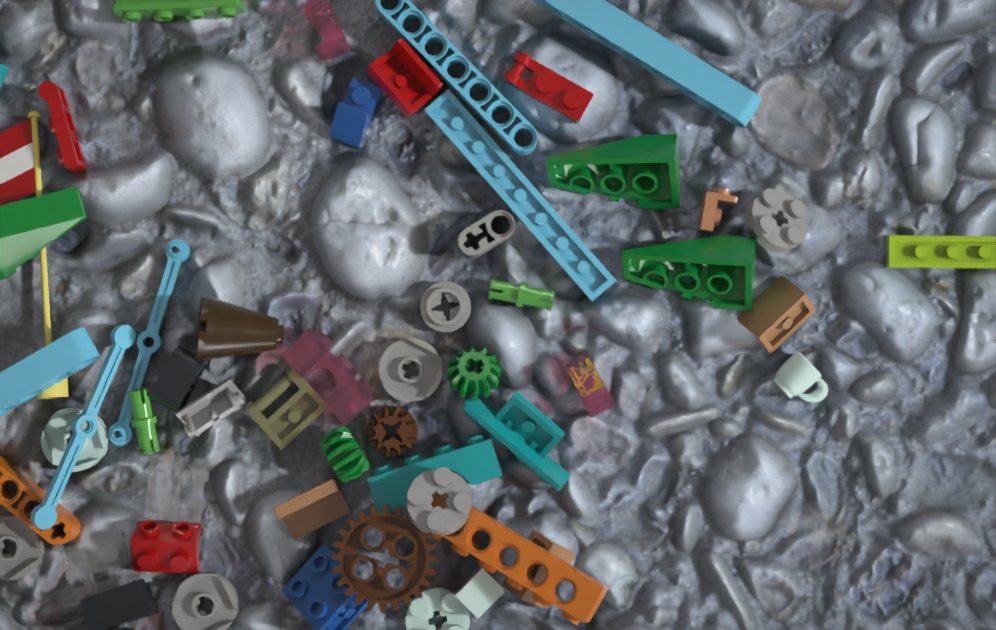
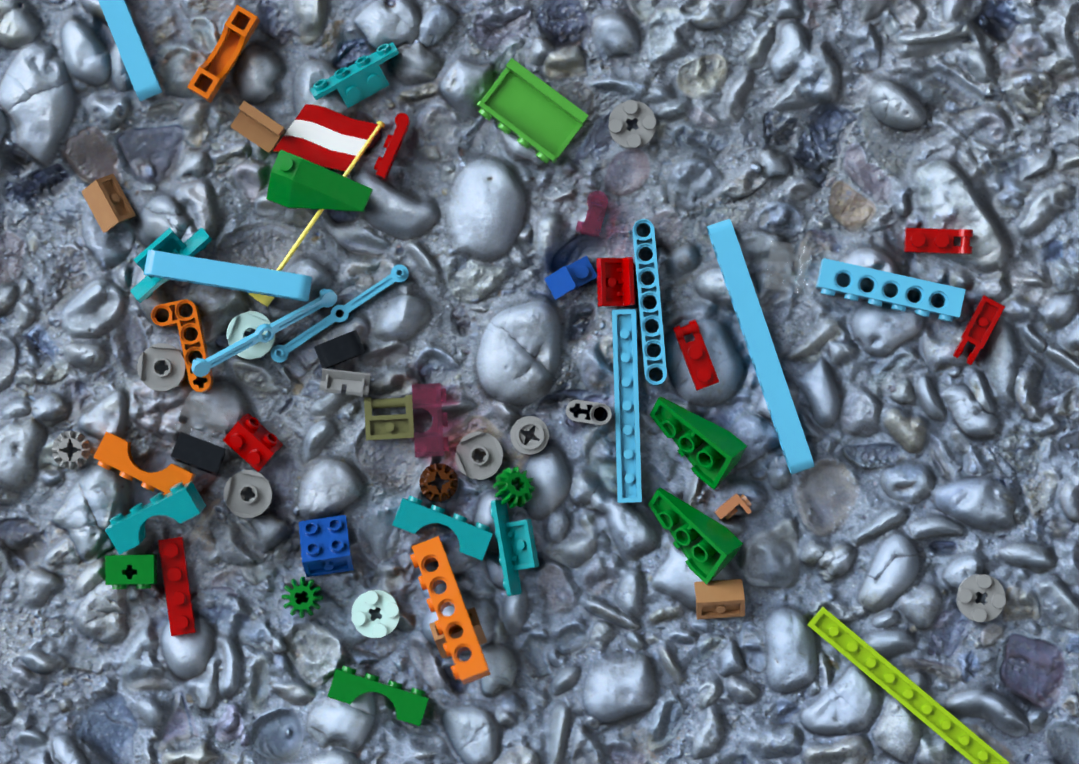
camera: 35 degrees right, 0 degrees up
bright green pin [127,387,160,455] -> none
clear plate [144,453,209,523] -> none
dark brown cone [196,296,284,361] -> none
medium nougat panel [273,478,351,539] -> none
green gear [320,426,369,483] -> none
reddish brown gear [331,504,439,613] -> none
light grey plate [407,467,473,535] -> none
light aqua panel [455,567,504,619] -> none
bright green pin [488,278,555,311] -> none
clear pink leg [564,354,617,418] -> none
light grey plate [746,188,808,253] -> none
light aqua piece [773,351,828,403] -> none

